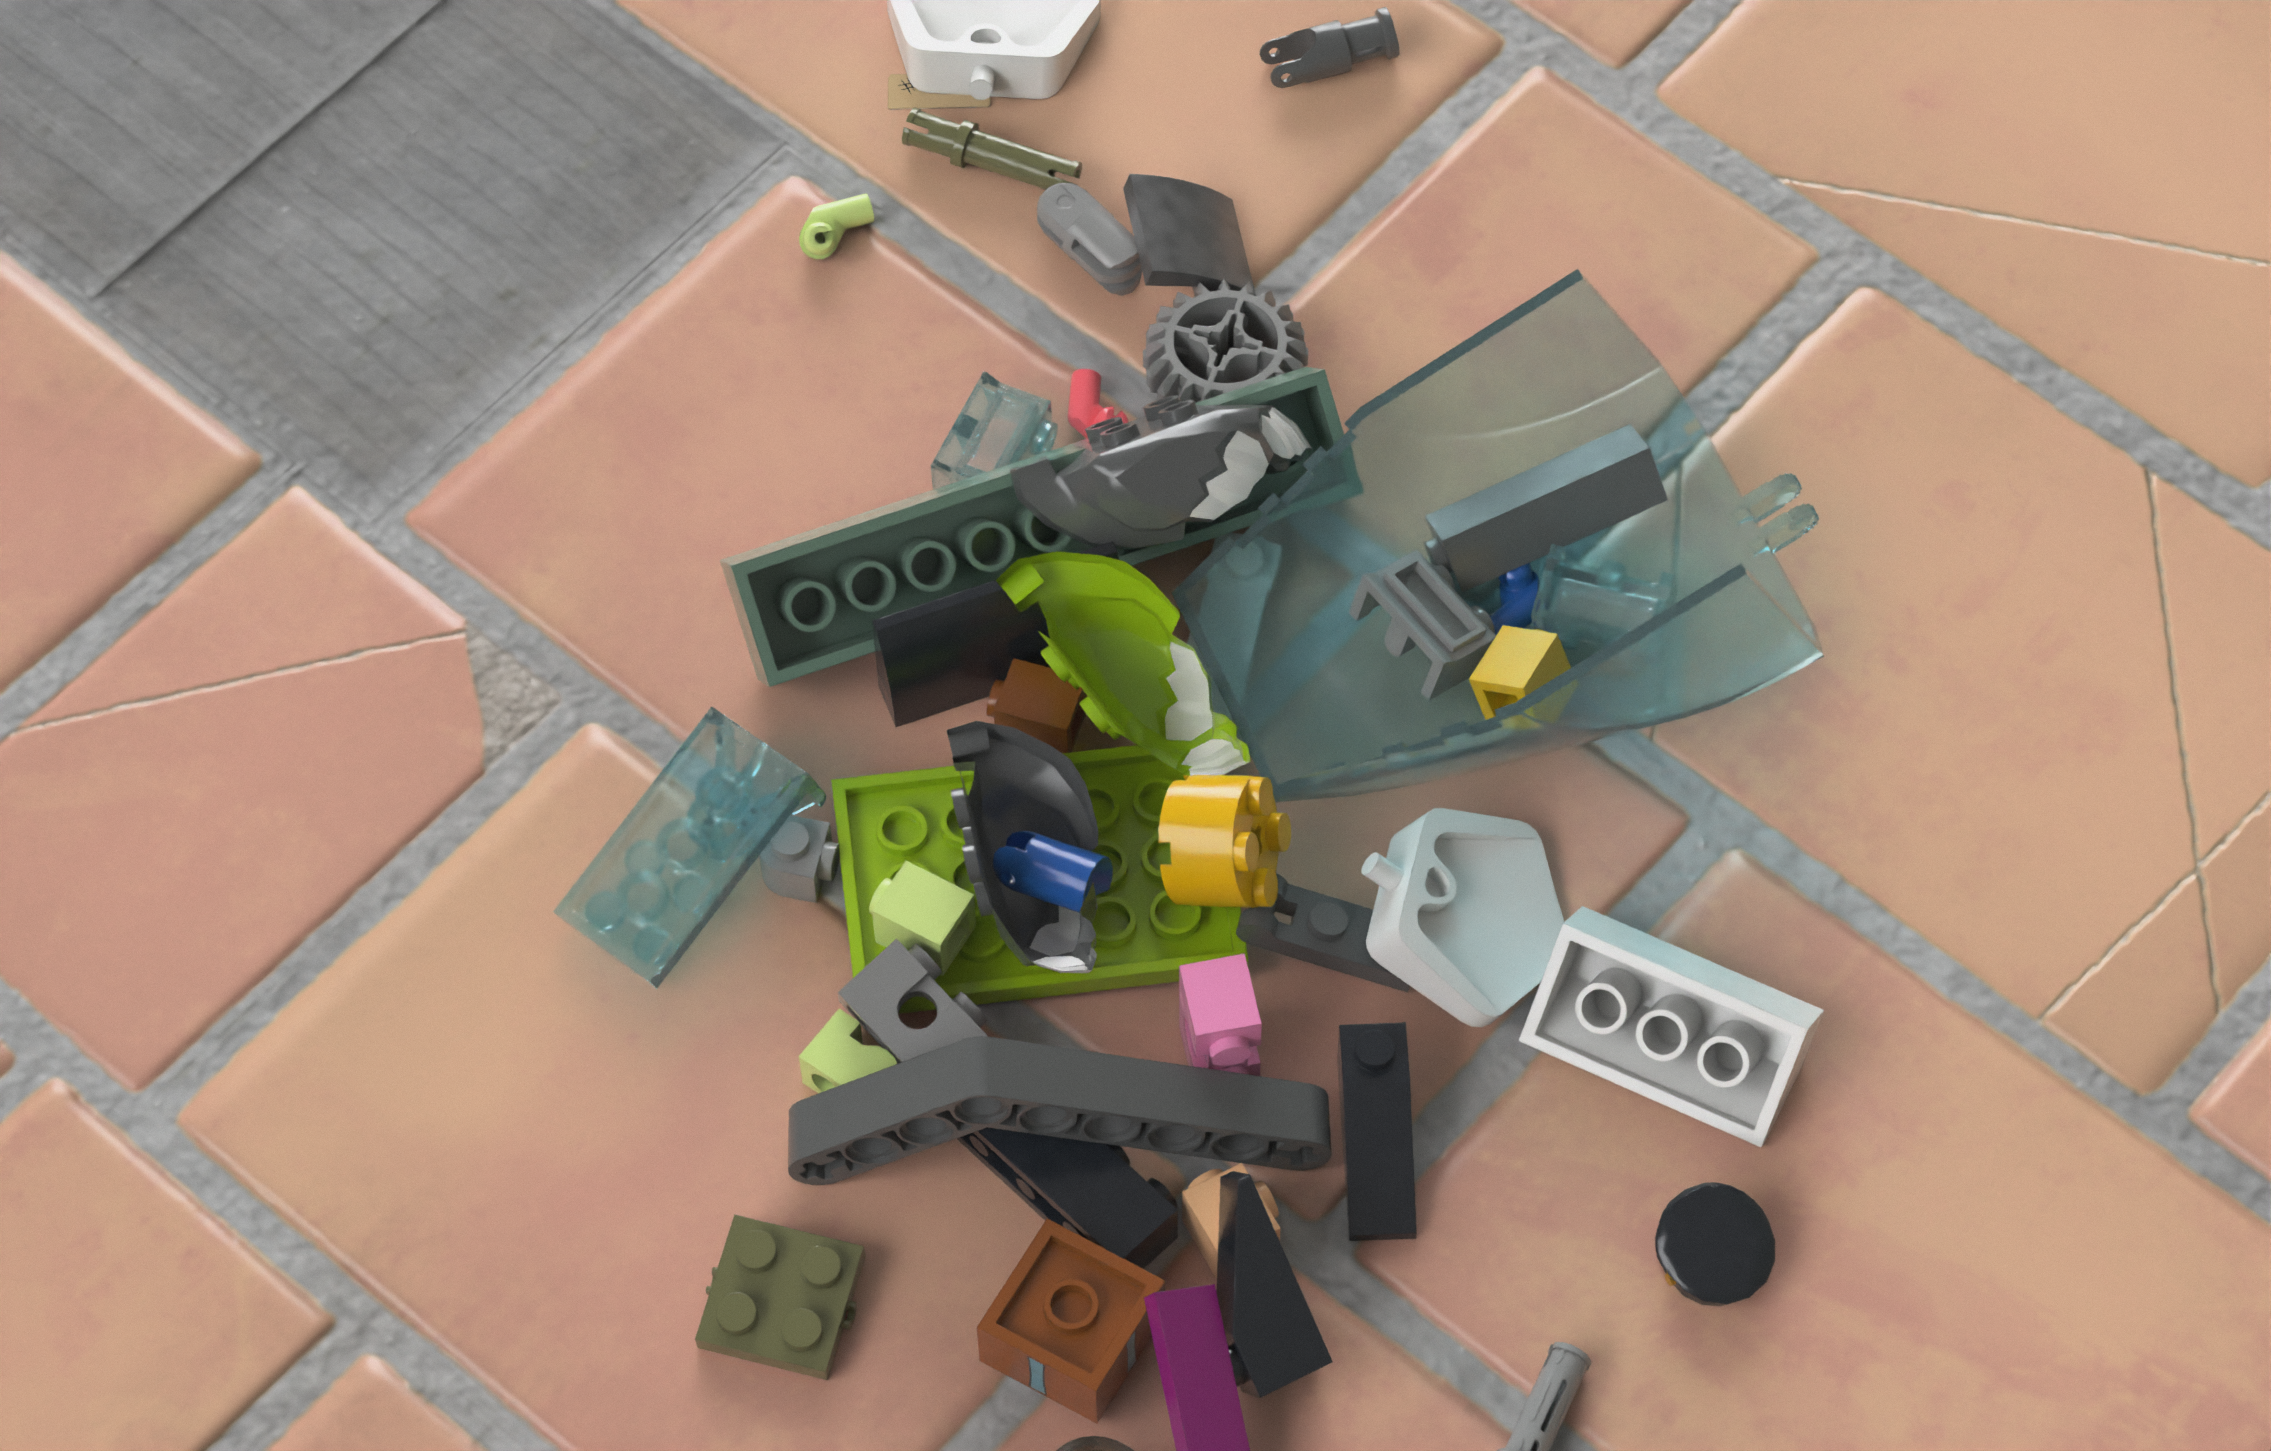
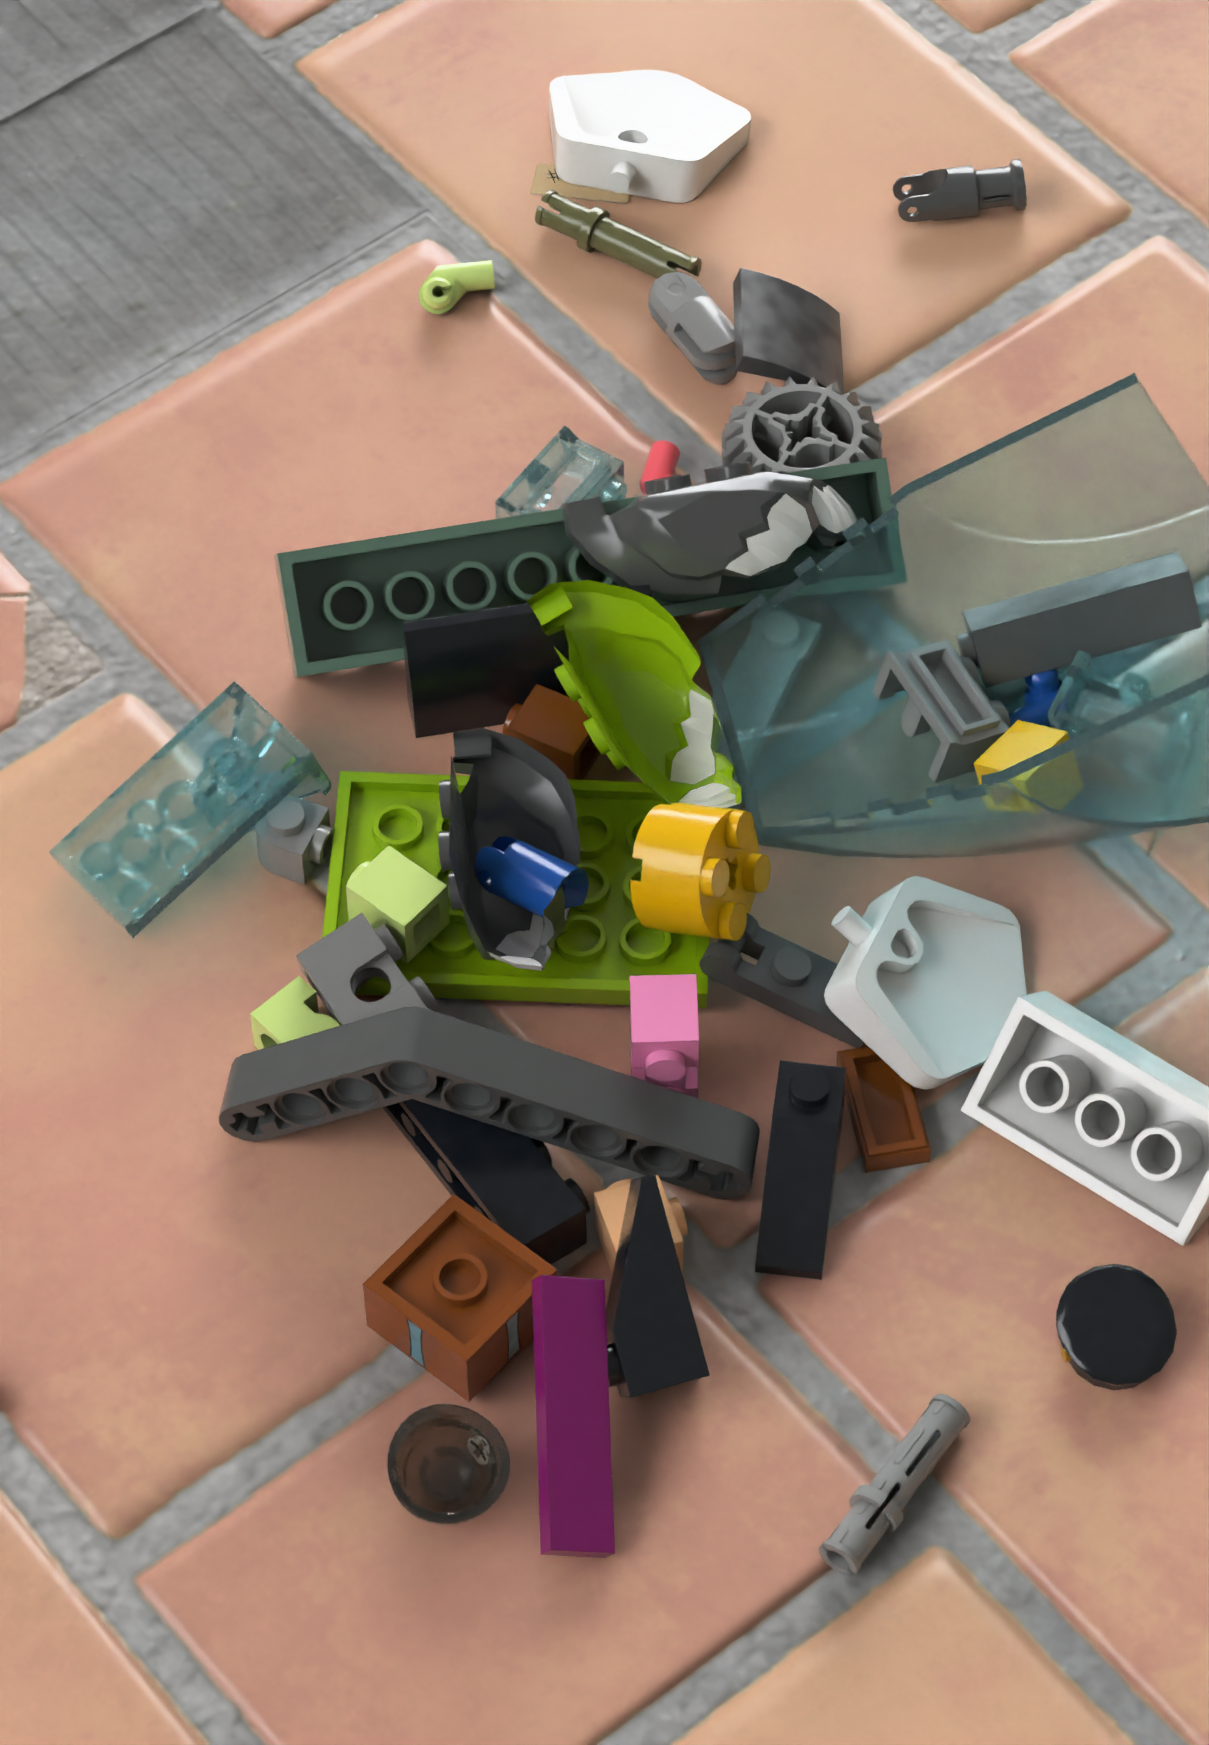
camera: 10 degrees right, 5 degrees down
olive plate [695,1214,866,1380] -> none
none -> dark orange tile [836,1046,931,1173]

